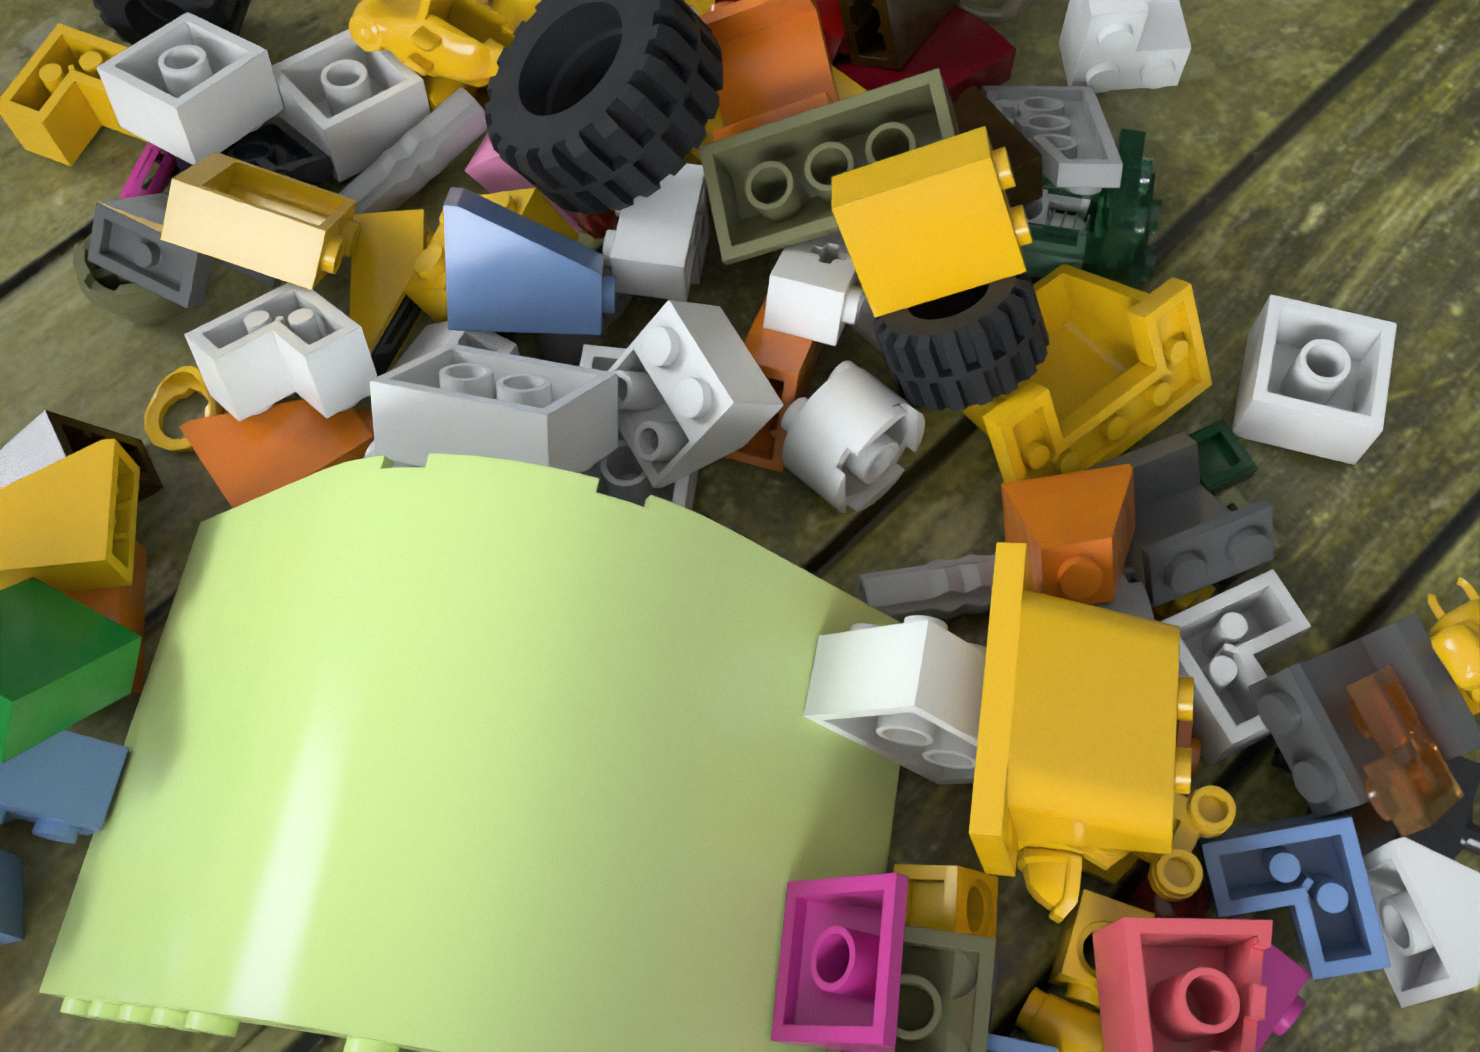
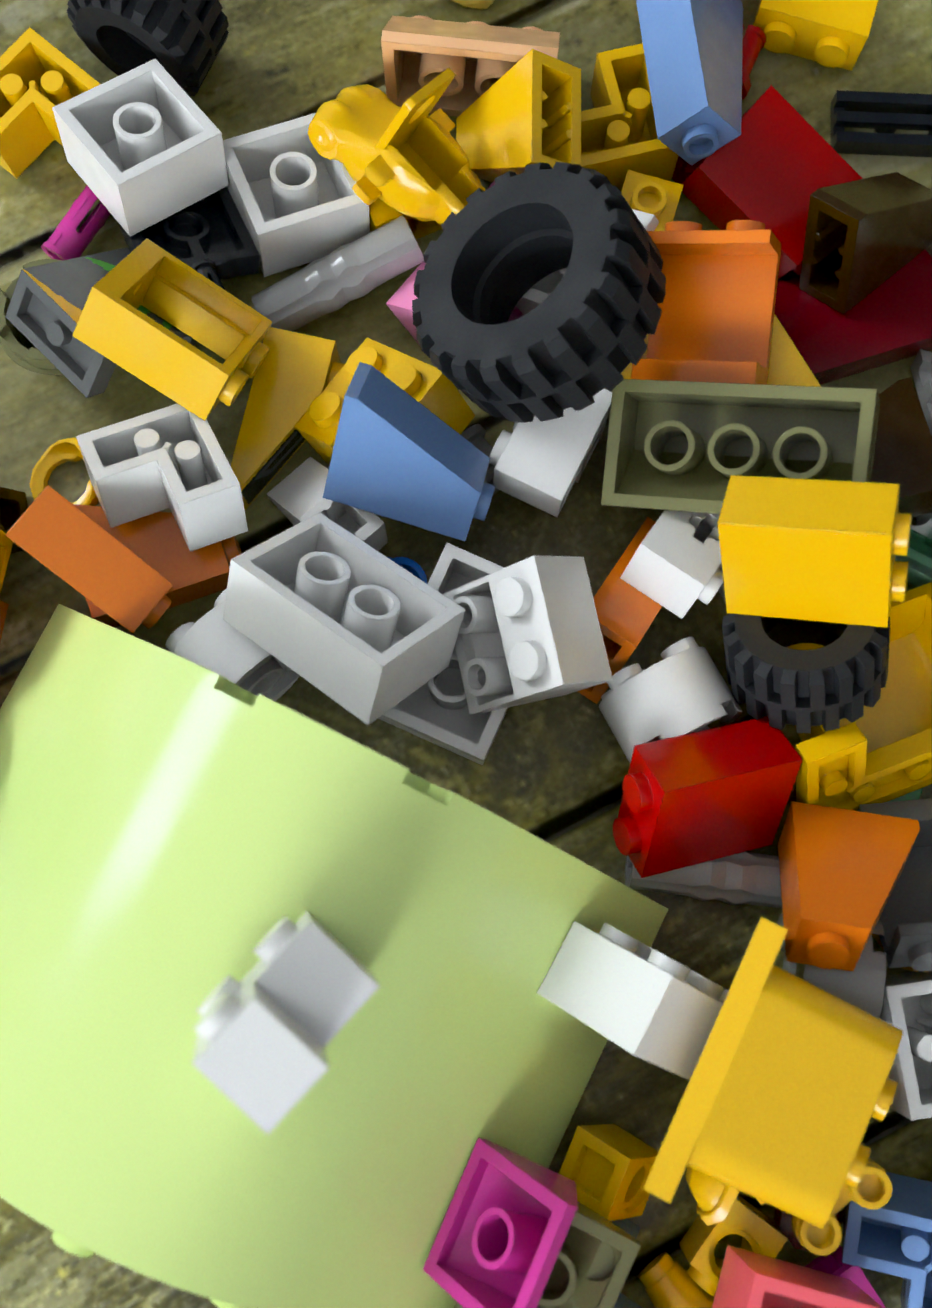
camera: 15 degrees right, 15 degrees up
none -> orange slope [5,485,173,634]
none -> white brick [192,911,380,1135]
none -> red brick [613,717,803,878]

